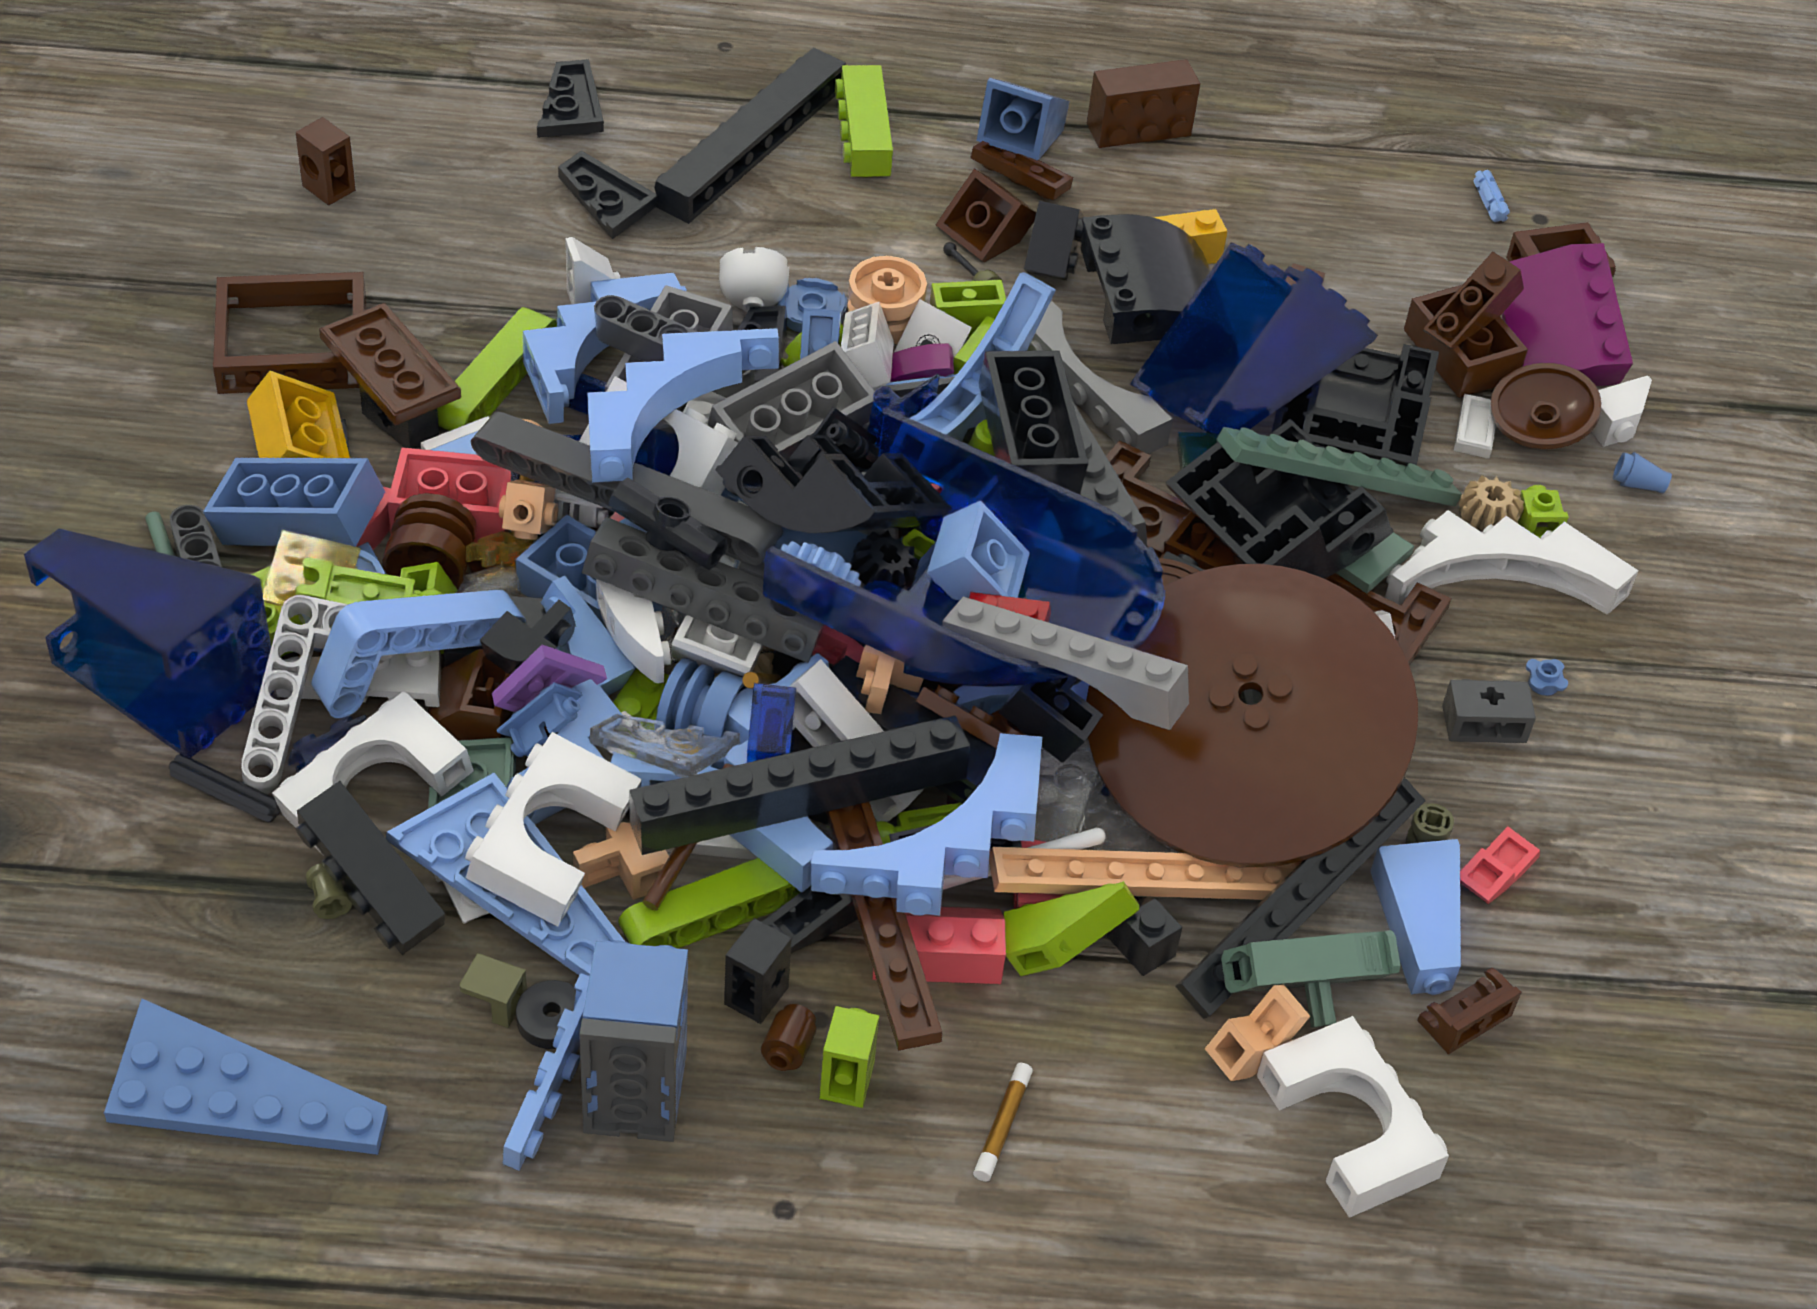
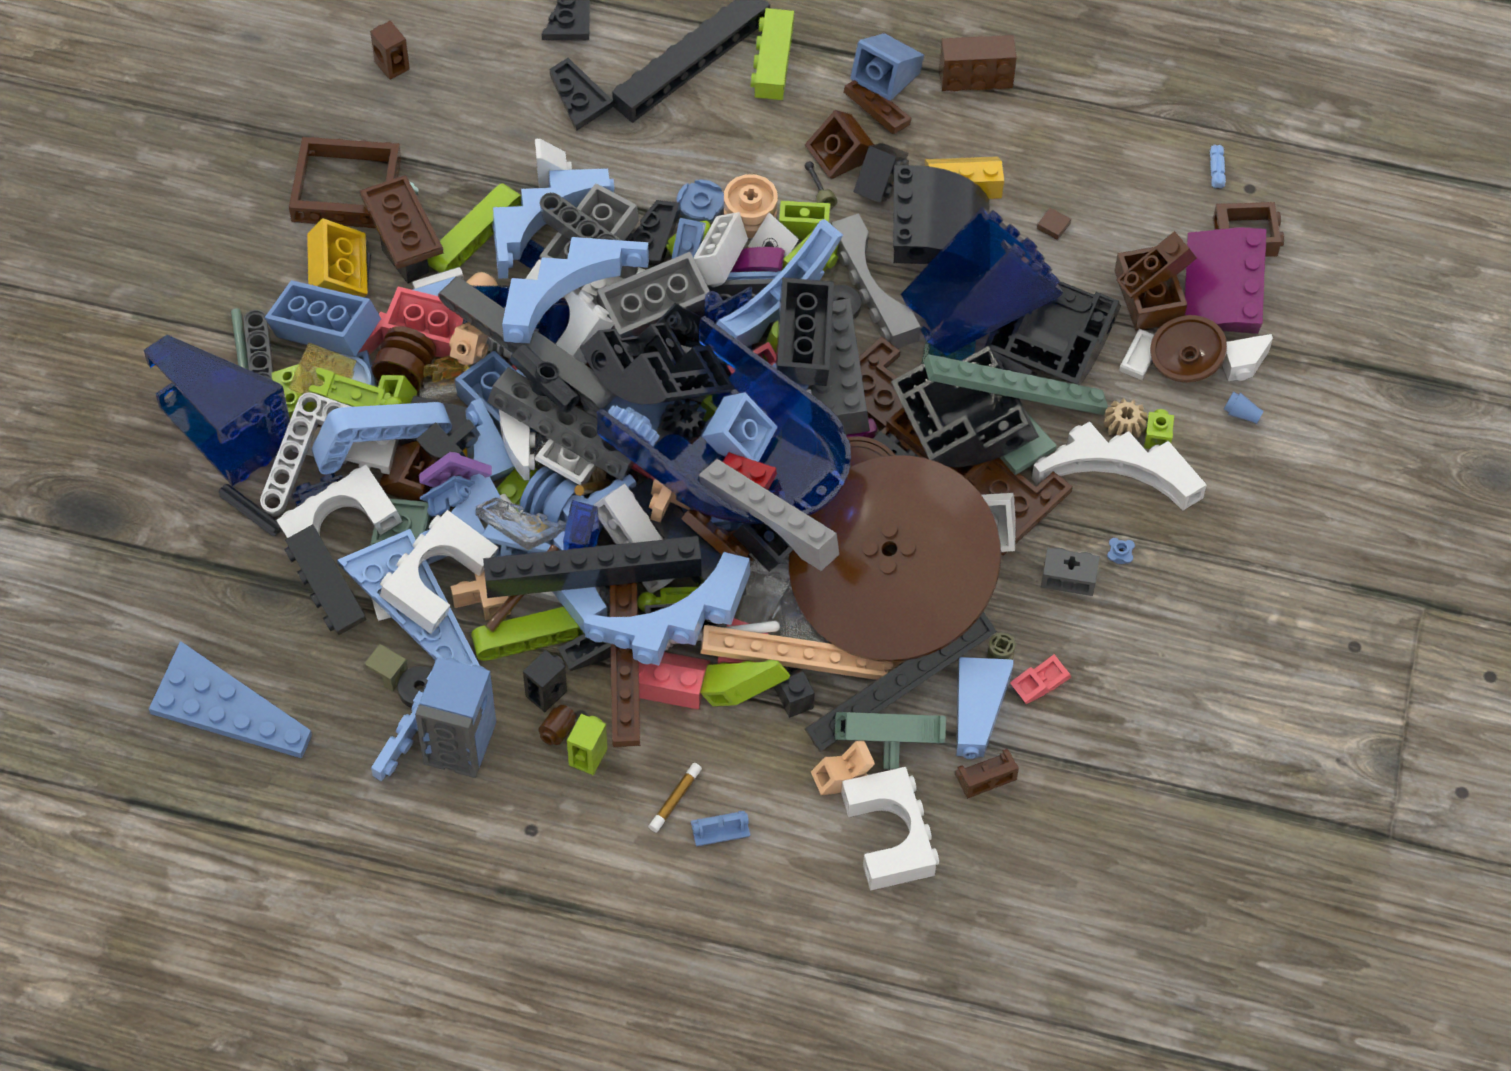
camera: 15 degrees right, 10 degrees up
olive bush [305,863,352,919] -> none
white cylinder [719,247,789,312] -> none
none -> medium blue hinge [691,811,750,847]

